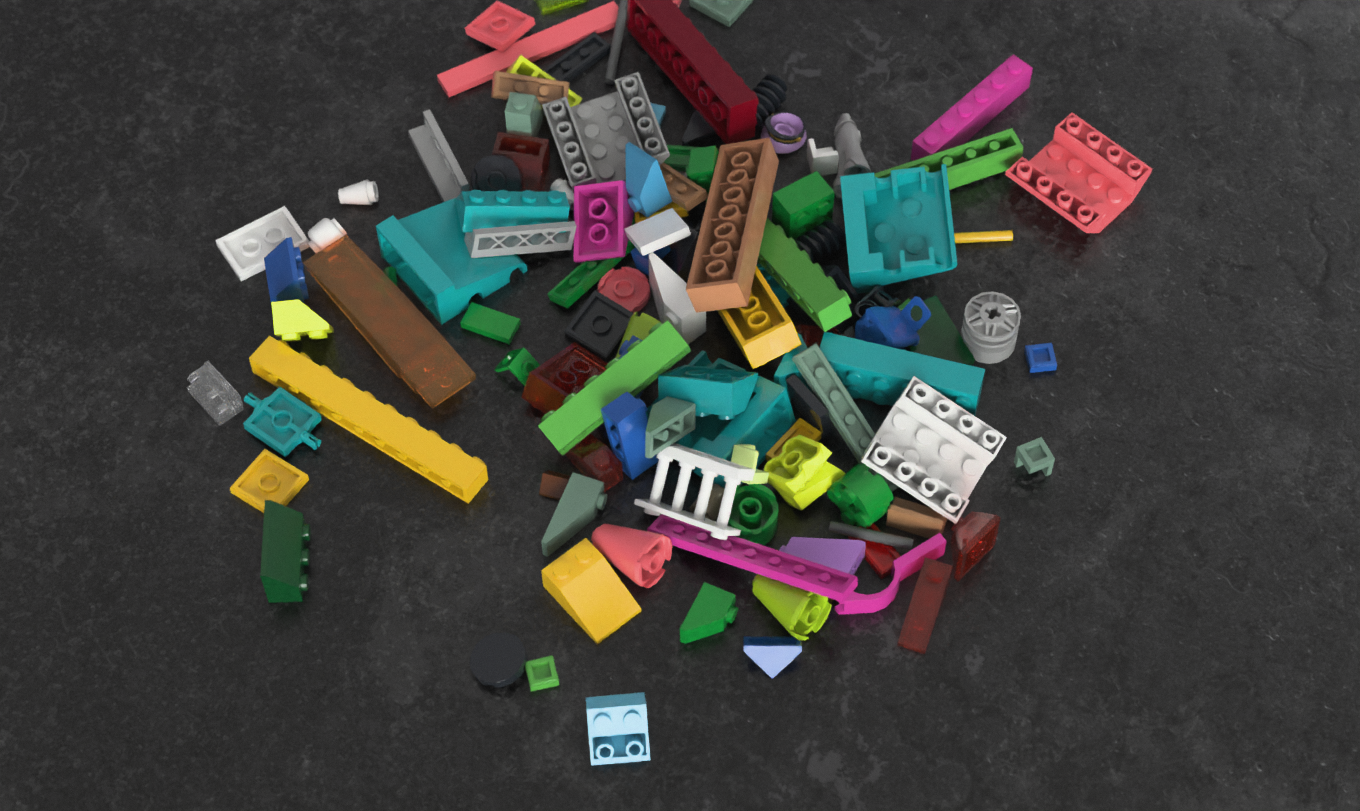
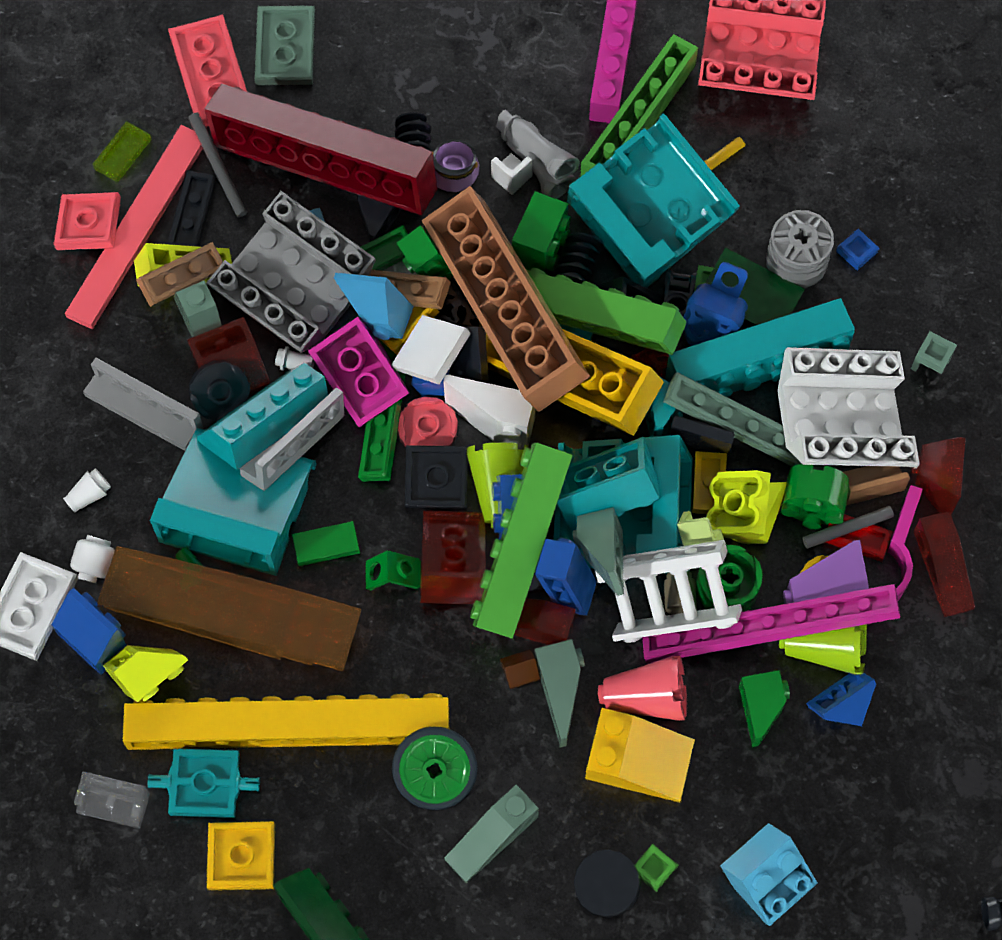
camera: 35 degrees left, 10 degrees up
none -> green wheel [392,727,477,810]
none -> sand green slope [444,785,539,883]

